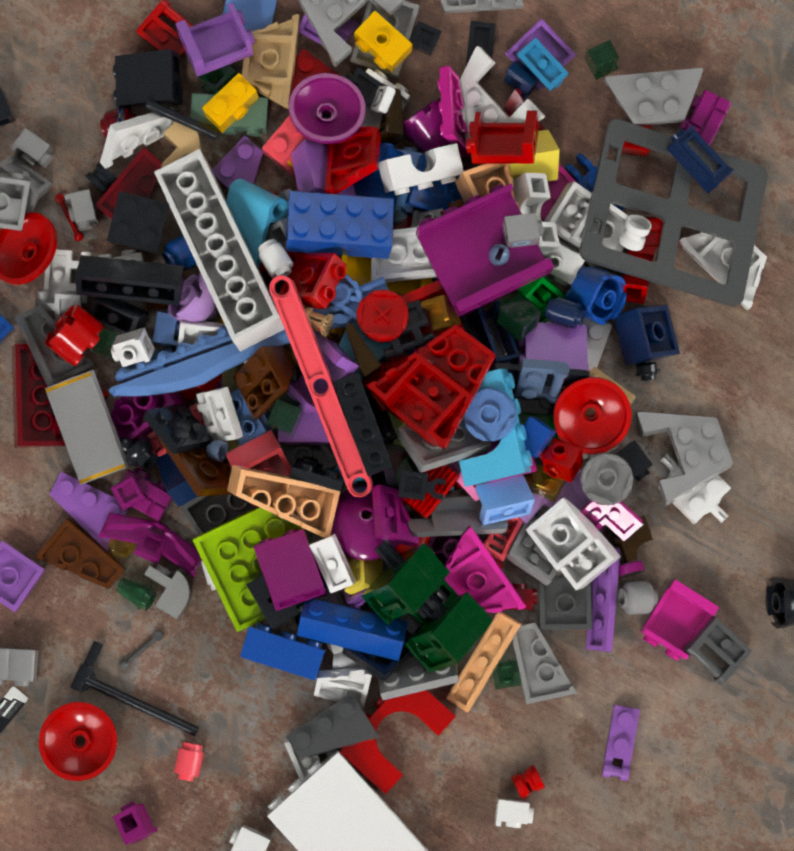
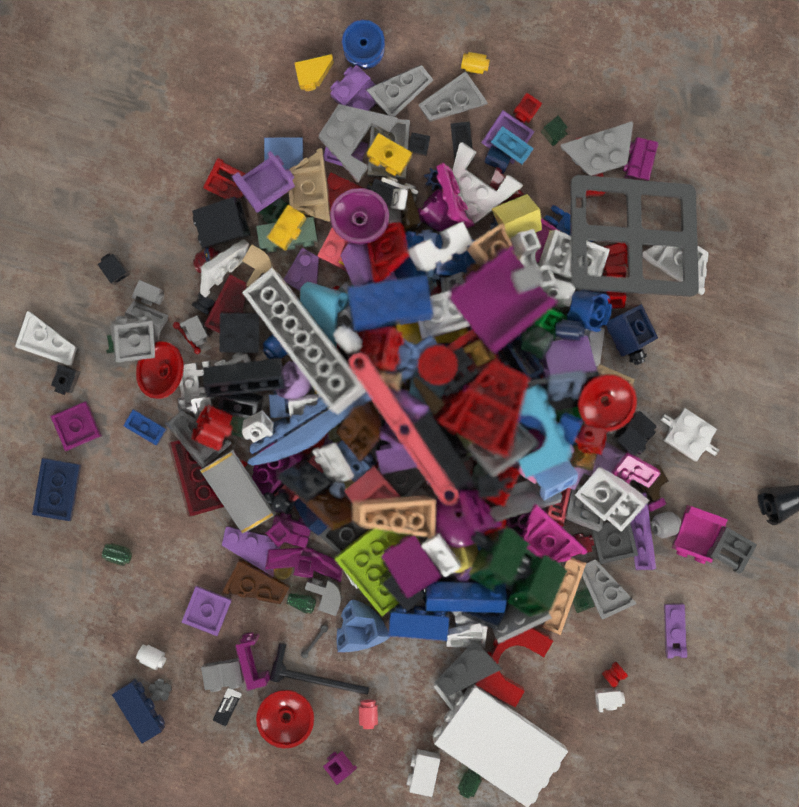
camera: 10 degrees left, 5 degrees up
black bar [145,99,219,140] -> none
clear green brick [267,399,303,437] -> none
black plate [289,456,344,492] -> none
medium blue tile [465,389,517,441] -> none
red panel [466,110,539,164] -> none
sand blue hinge [488,244,510,266] -> none
light grey tile [581,453,633,506] -> none
white wheel [619,215,652,251] -> none
light grey wing [636,412,733,505] -> none
dark blue window [667,125,734,193] -> none
none -> magenta panel [235,632,270,691]
none -> medium blue brick [336,600,390,652]
none -> dark blue gear [424,168,442,191]
none -> red bracket [513,93,543,124]

